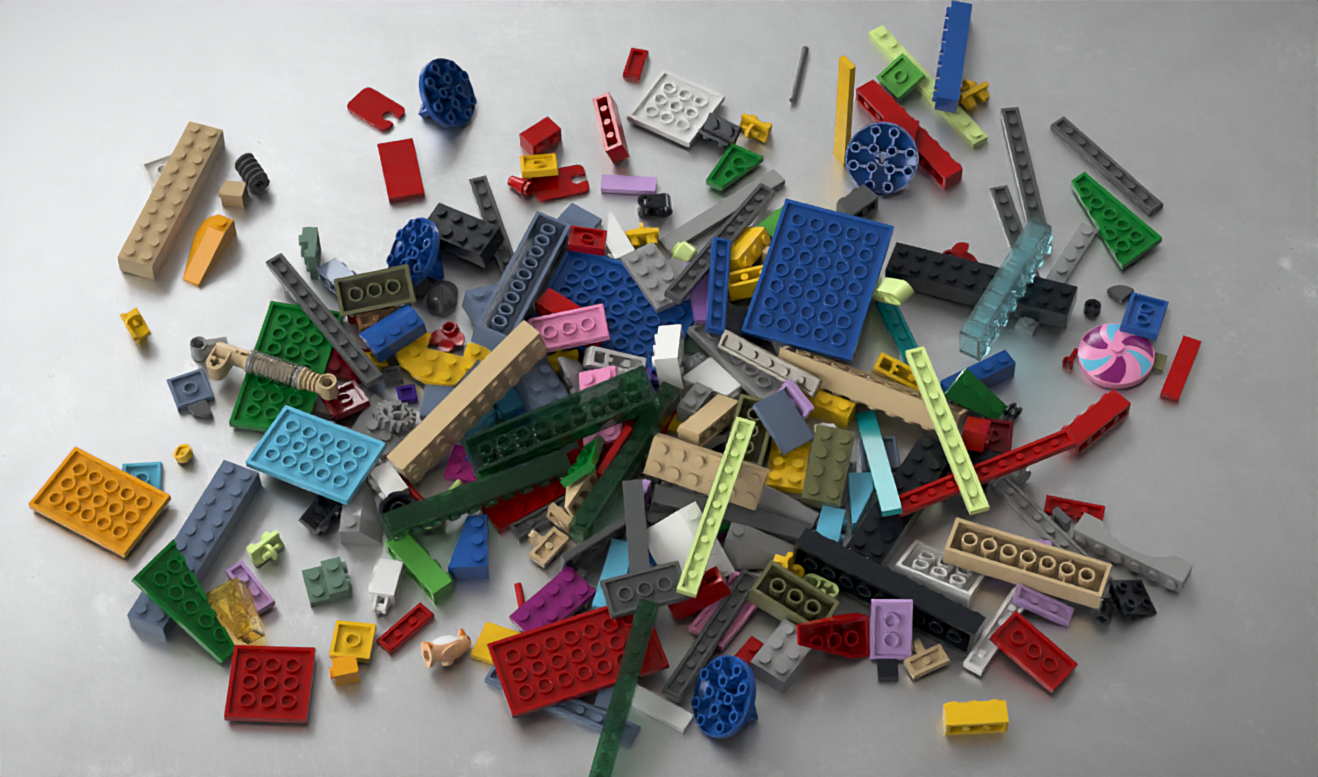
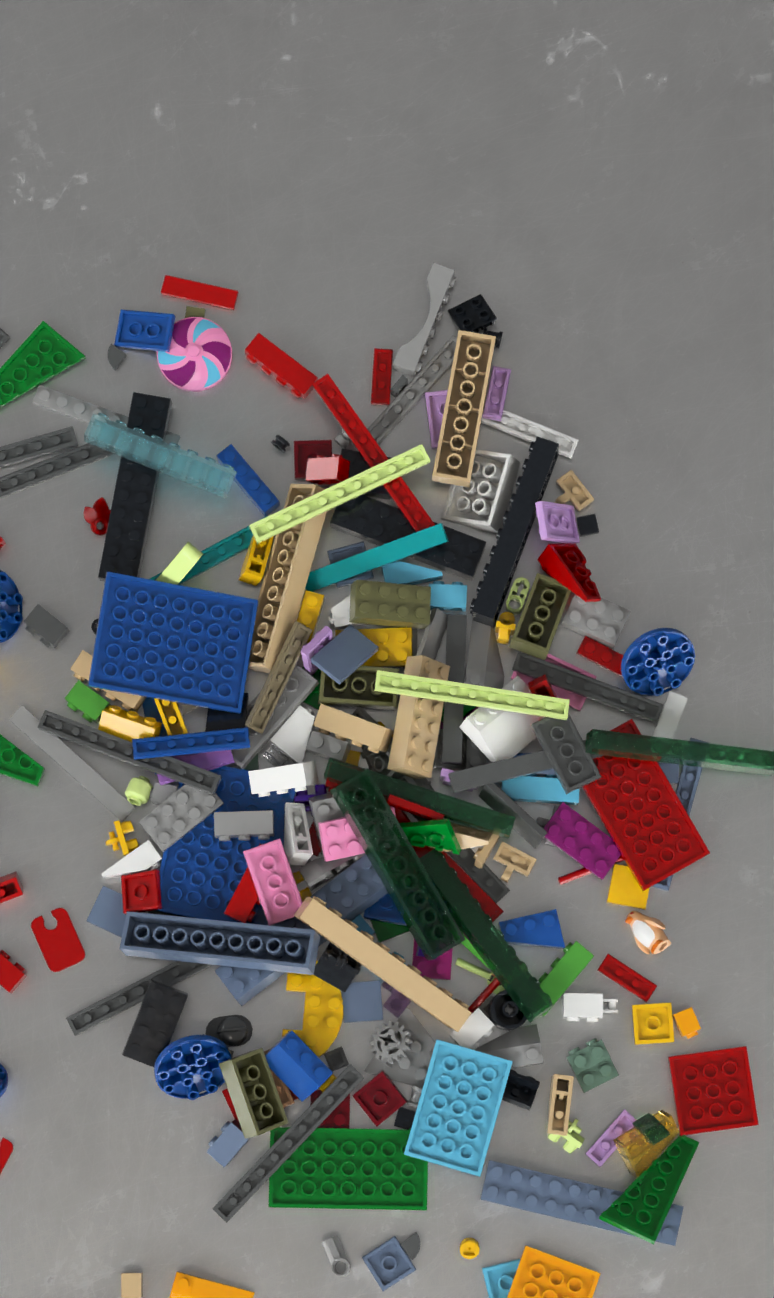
camera: 100 degrees left, 25 degrees up
tan piece [206,341,339,400] -> none
dark grey piece [235,153,270,193] -> none
sand green plate [298,227,321,280] -> none
red tile [377,138,425,203] -> none
dark purple tile [396,384,419,405] -> none
red plate [429,321,465,353] -> none
red cone [507,175,535,196] -> none
yellow tile [520,153,558,178] -> none
lavender tile [601,174,657,195] -> none
black piece [637,193,673,218] -> none
yellow brick [942,699,1009,735] -> none
green wing [944,368,1008,419] -> none
red plate [989,611,1078,694] -> none
red hand [1062,348,1078,370] -> none
black bush [1083,299,1101,318] -> none
none -> light grey brick [214,810,274,841]
none -> tan slope [547,1074,574,1136]
none -> clear green slope [632,1113,670,1145]

